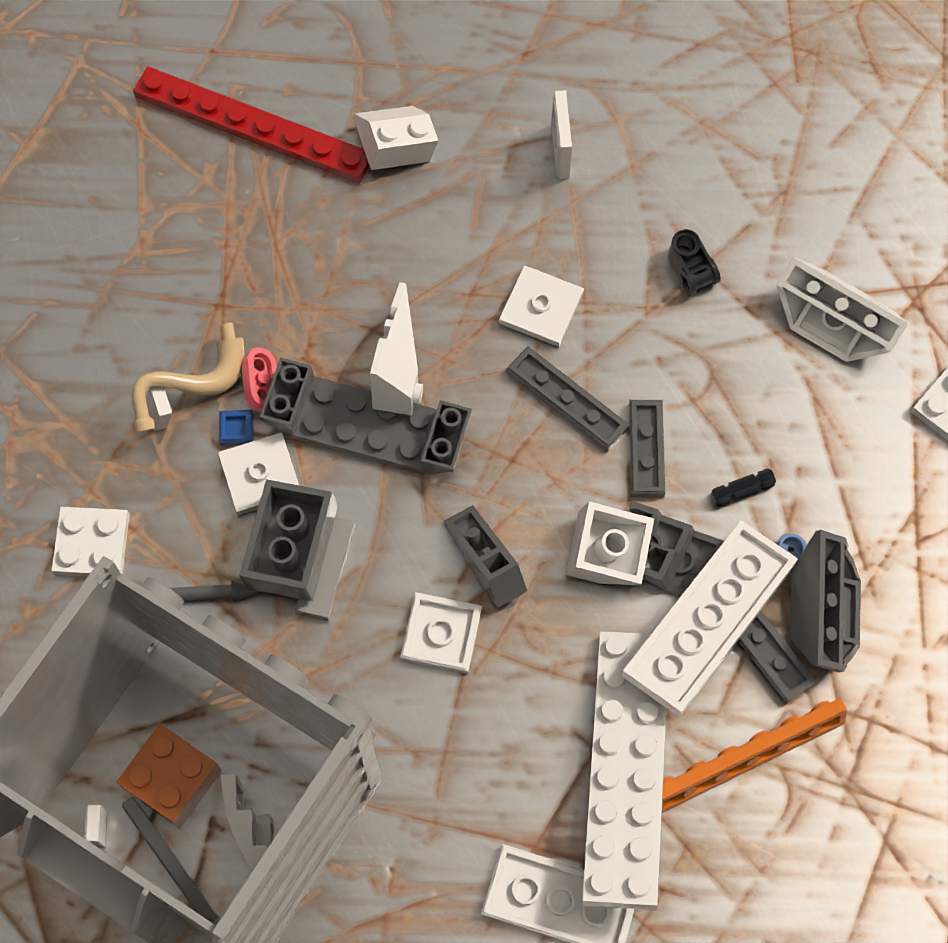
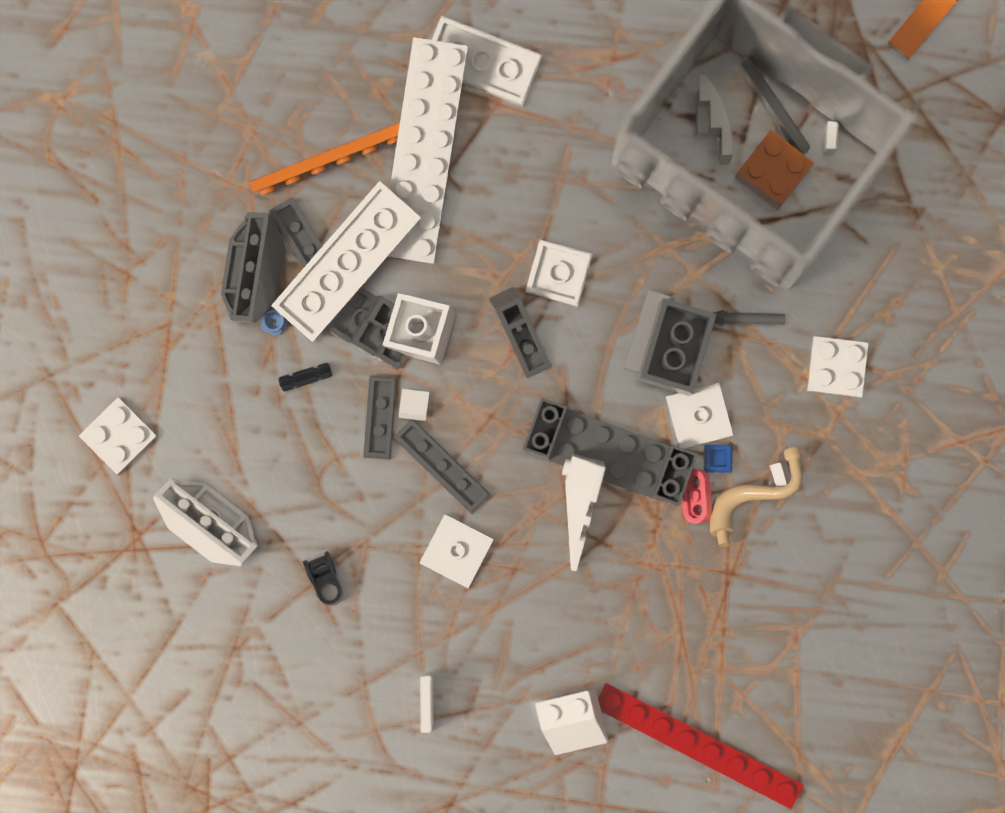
camera: 175 degrees left, 15 degrees up
none -> white tile [399,389,430,421]

